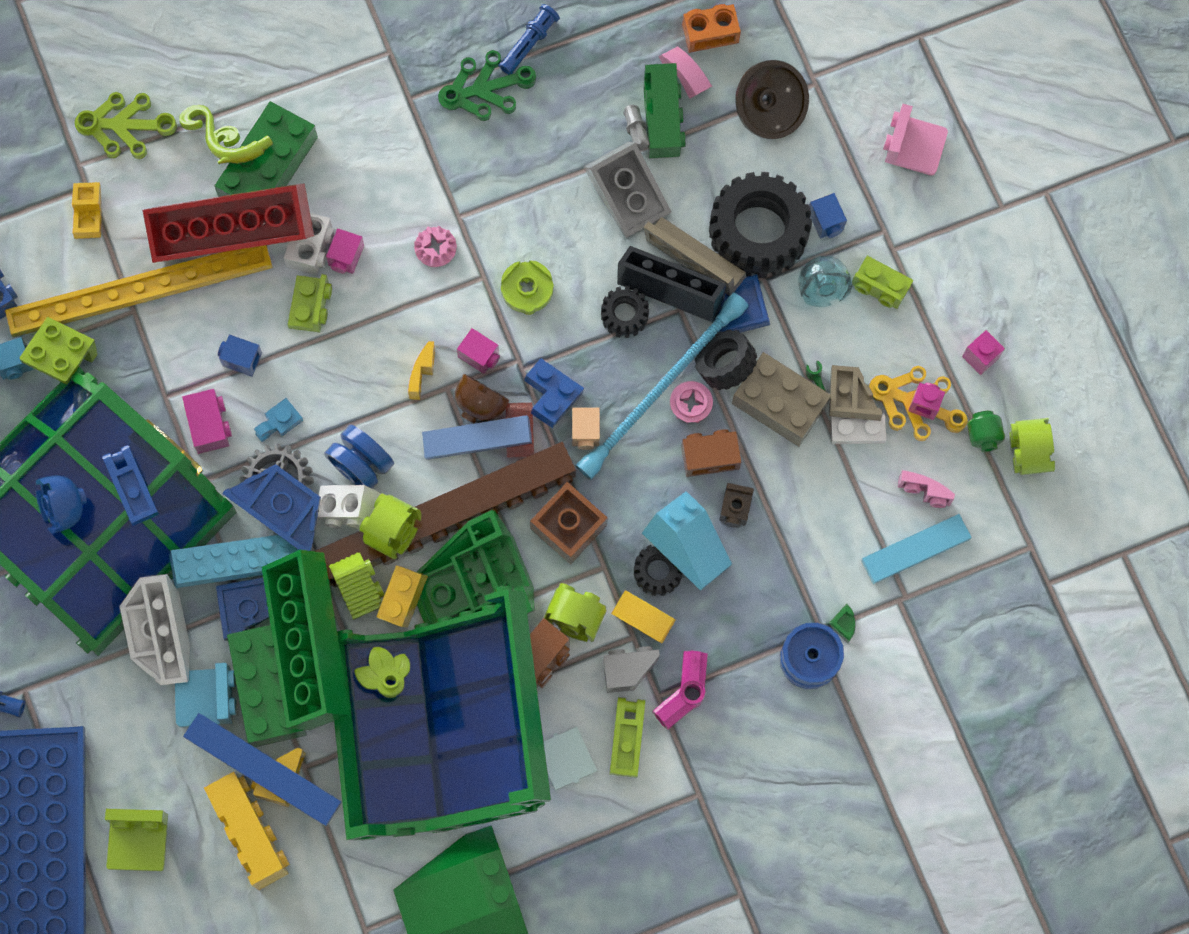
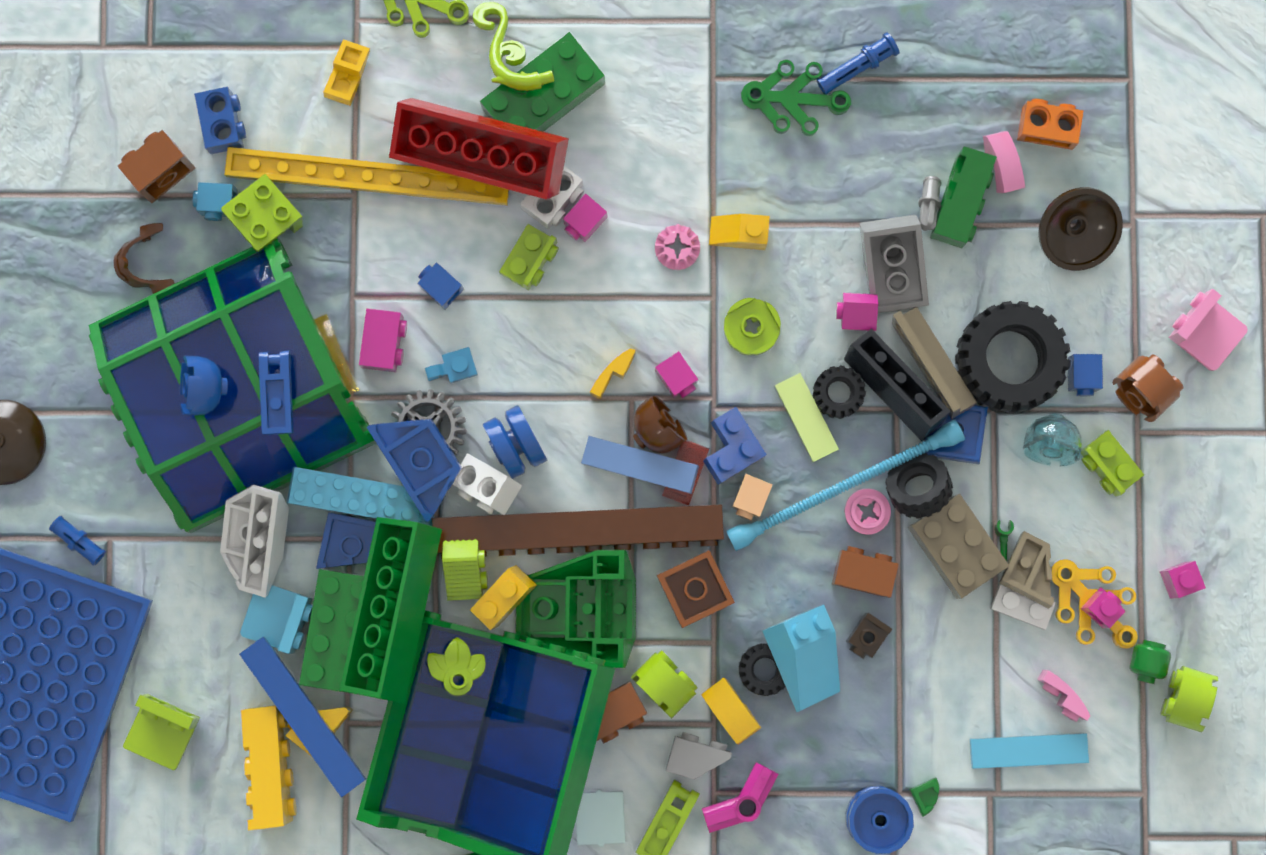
camera: 25 degrees right, 10 degrees up
lime brick [359,493,421,559] -> none
none -> yellow slope [709,214,770,250]
none -> yellowish green tile [774,373,839,462]
none -> dark pink brick [836,293,878,331]
none -> dark orange brick [1112,354,1184,422]

